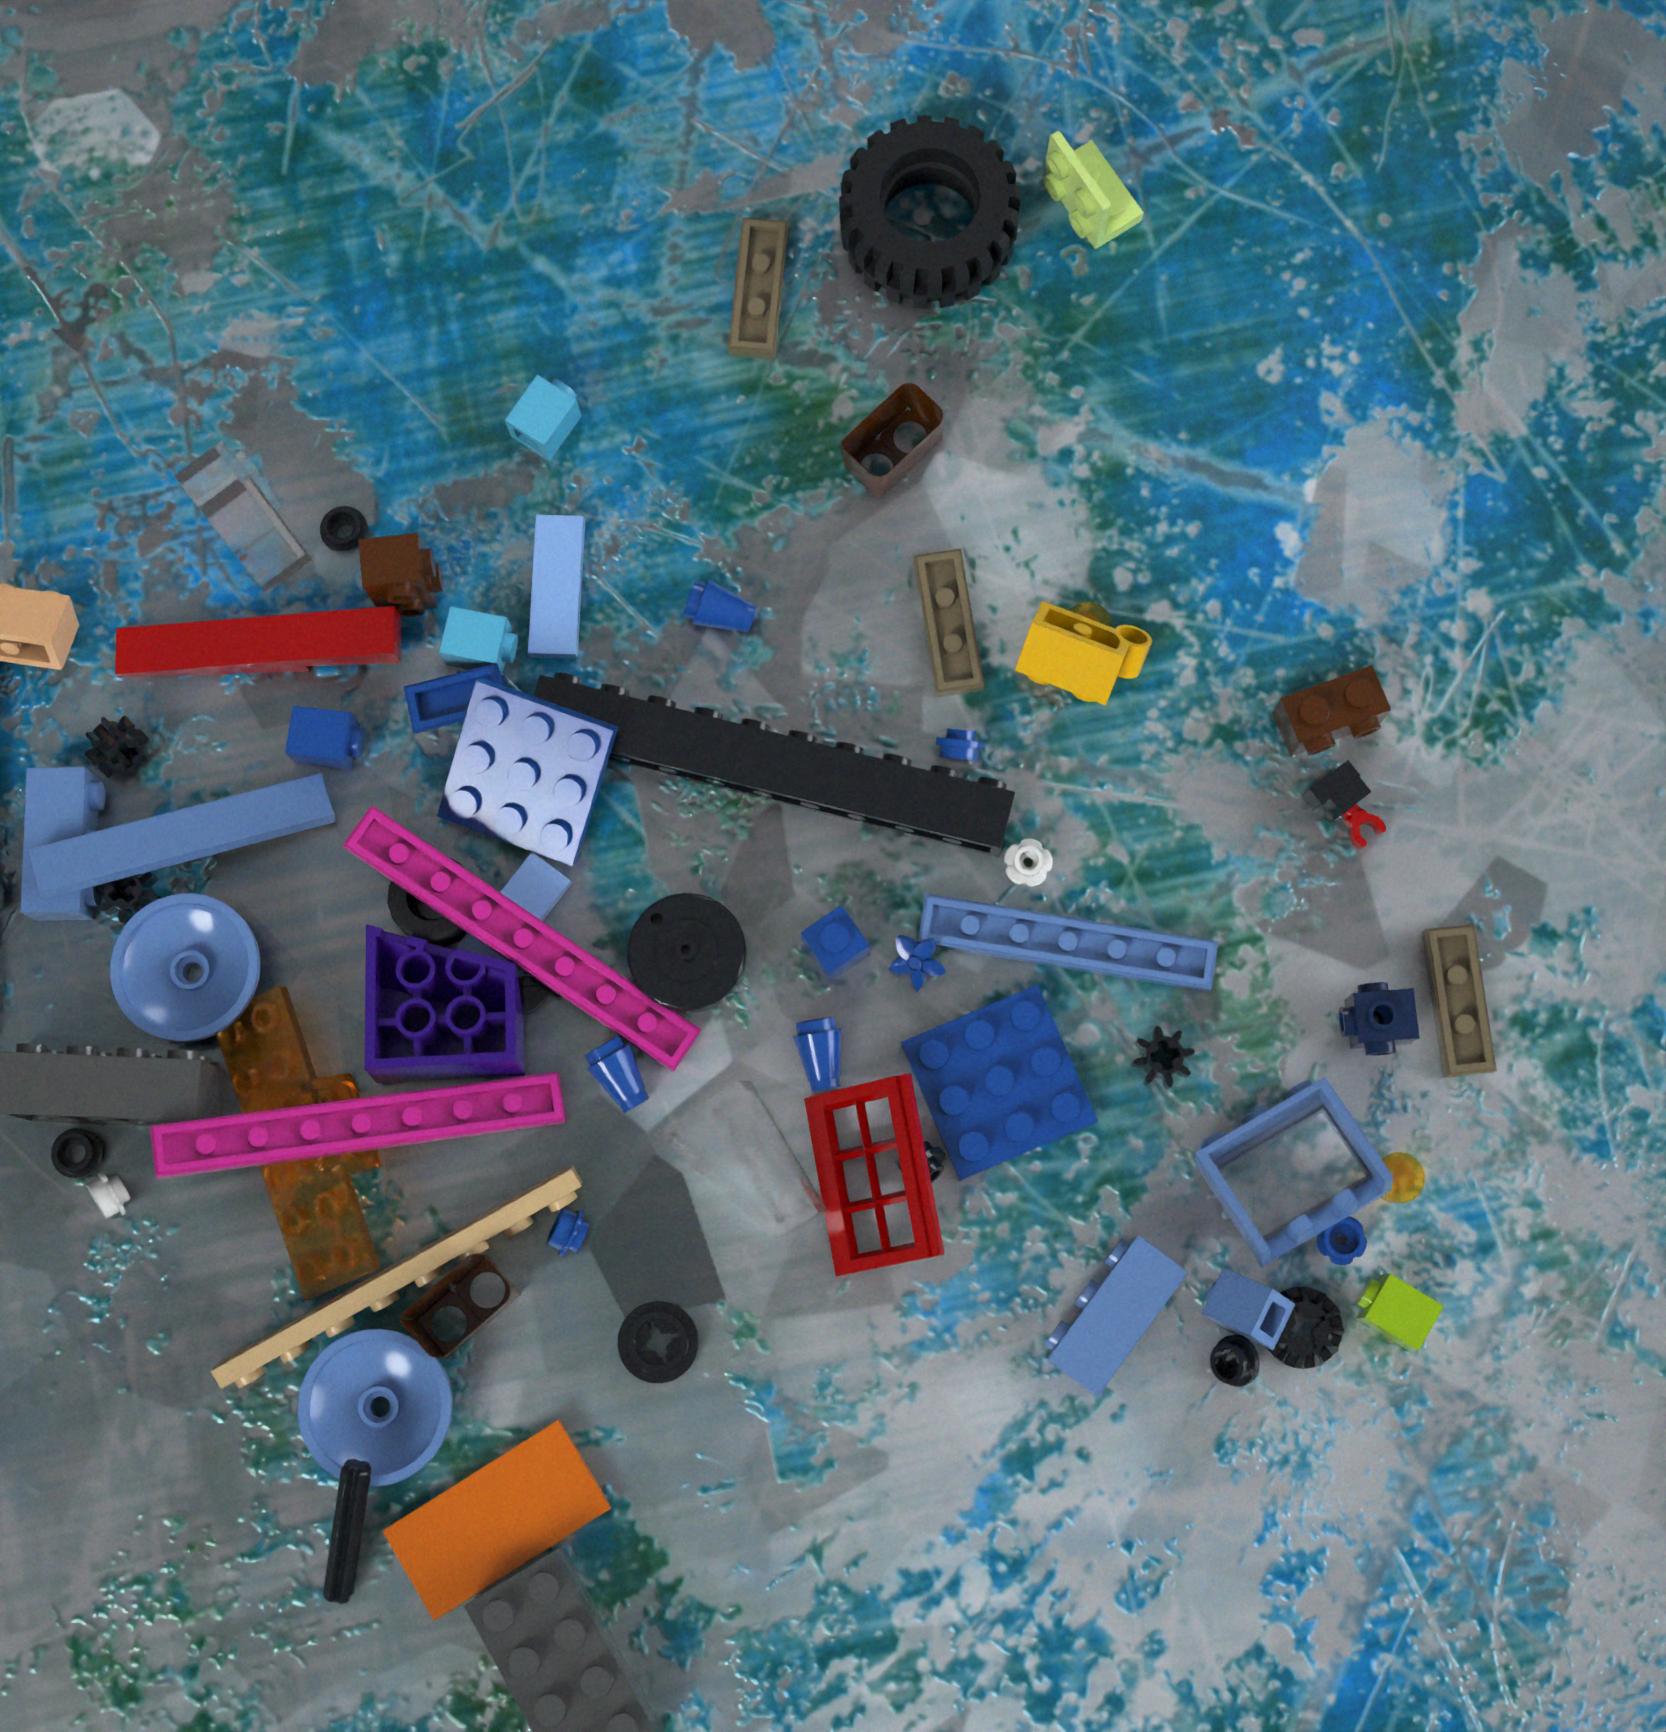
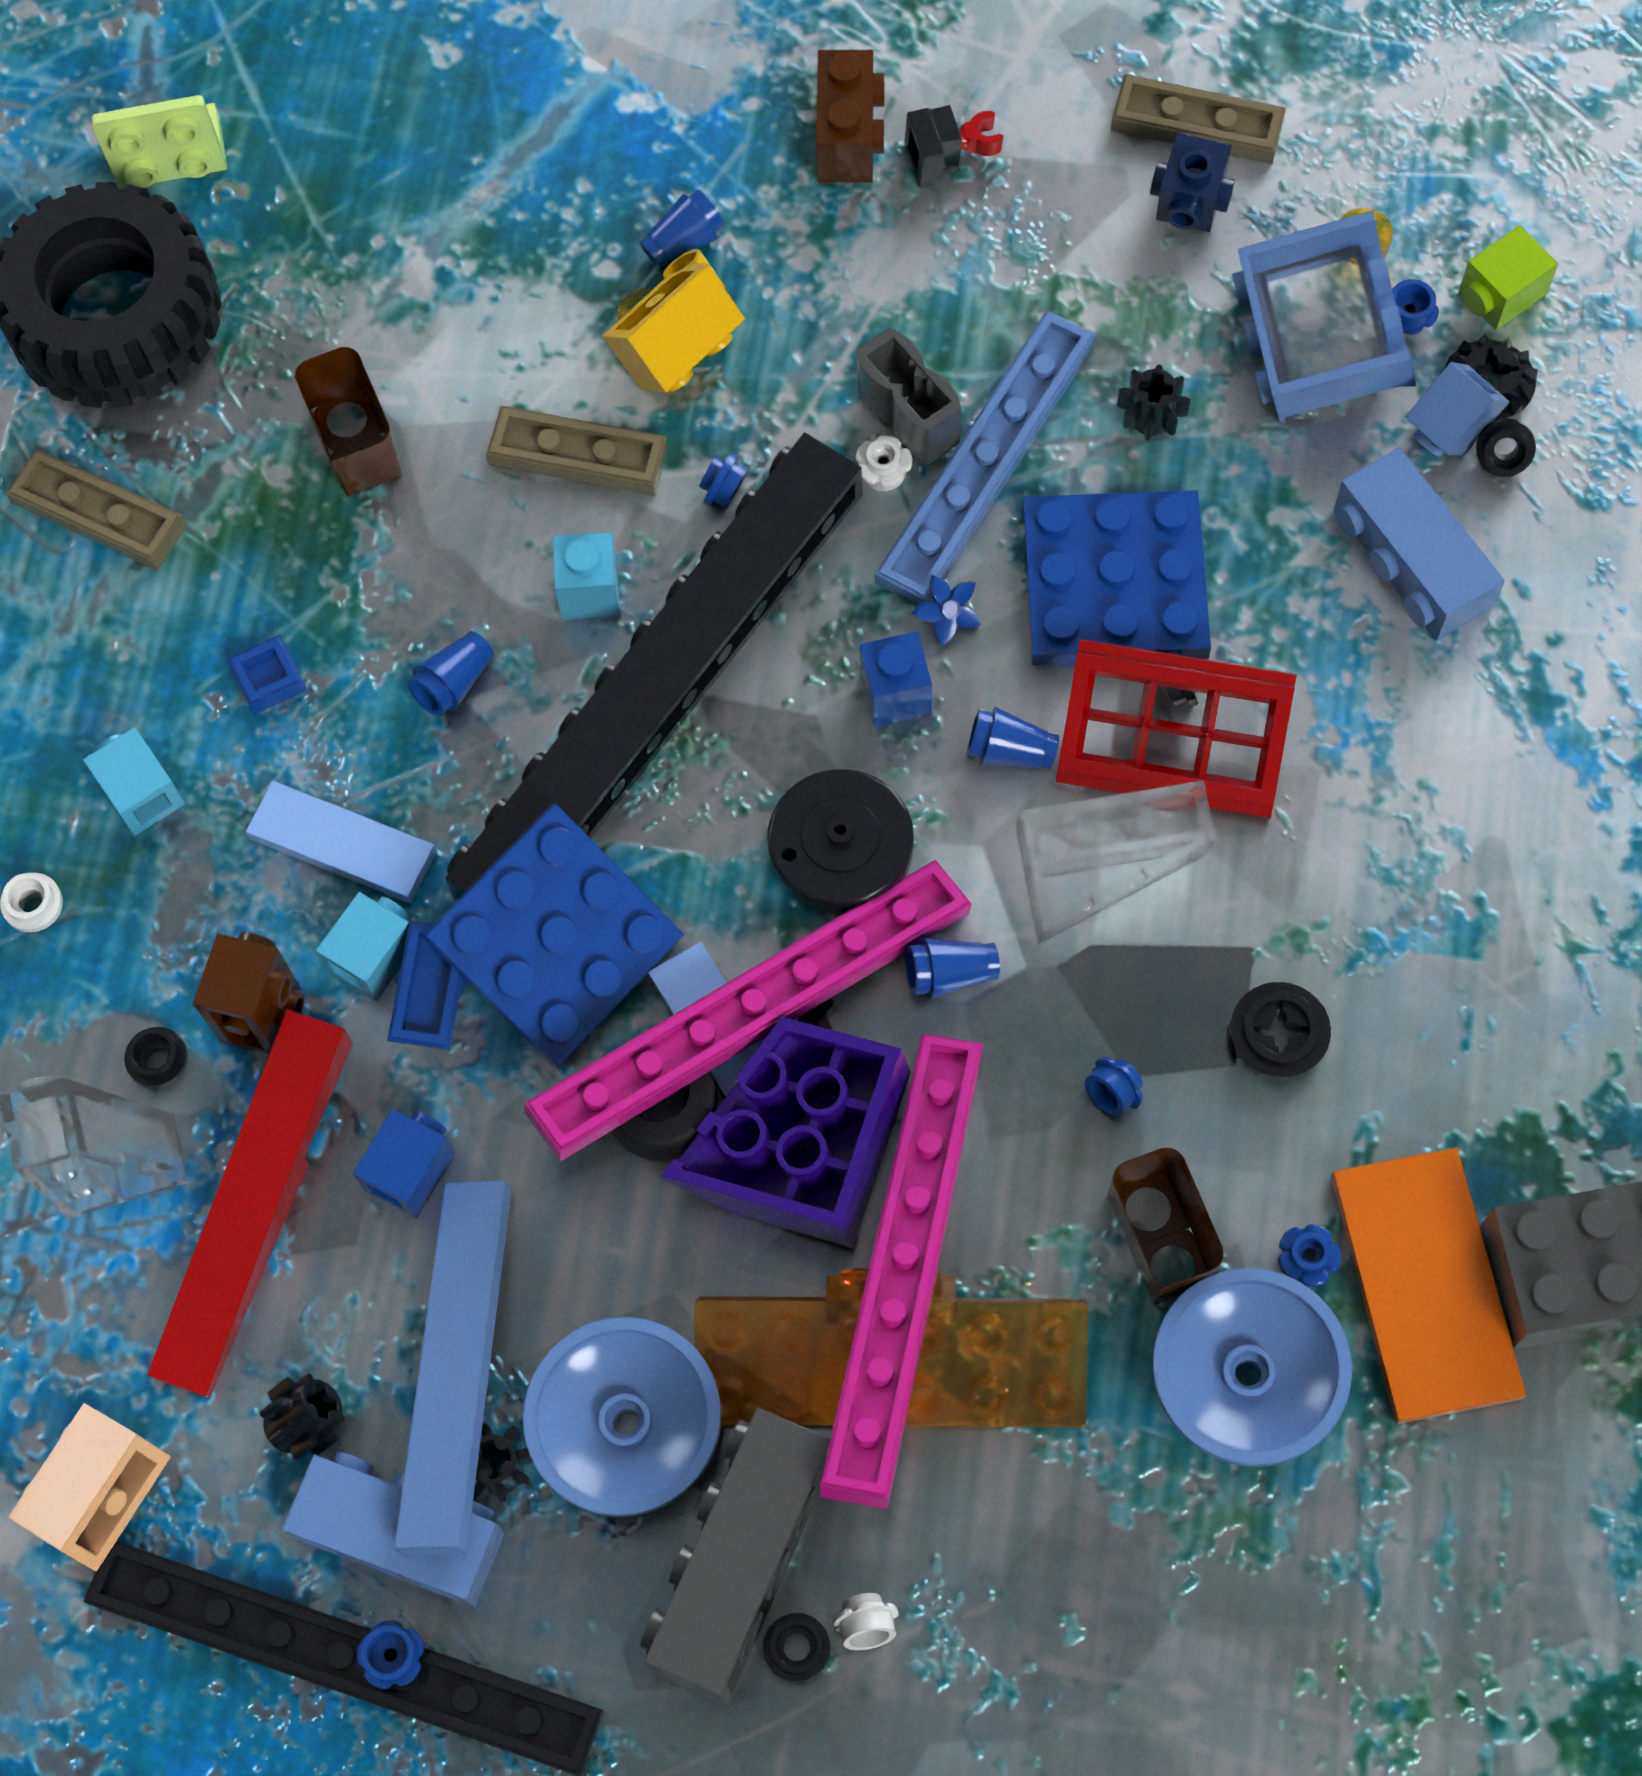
camera: 70 degrees left, 10 degrees down
tan plate [211,1163,582,1389] -> none
black axle [323,1459,372,1604] -> none
none -> white plate [0,873,63,933]
none -> blue tile [226,634,307,715]
none -> medium azure brick [553,532,621,620]
none -> blue cone [639,190,725,269]
none -> dark grey brick [857,328,961,465]
none -> blue plate [1278,1224,1342,1287]

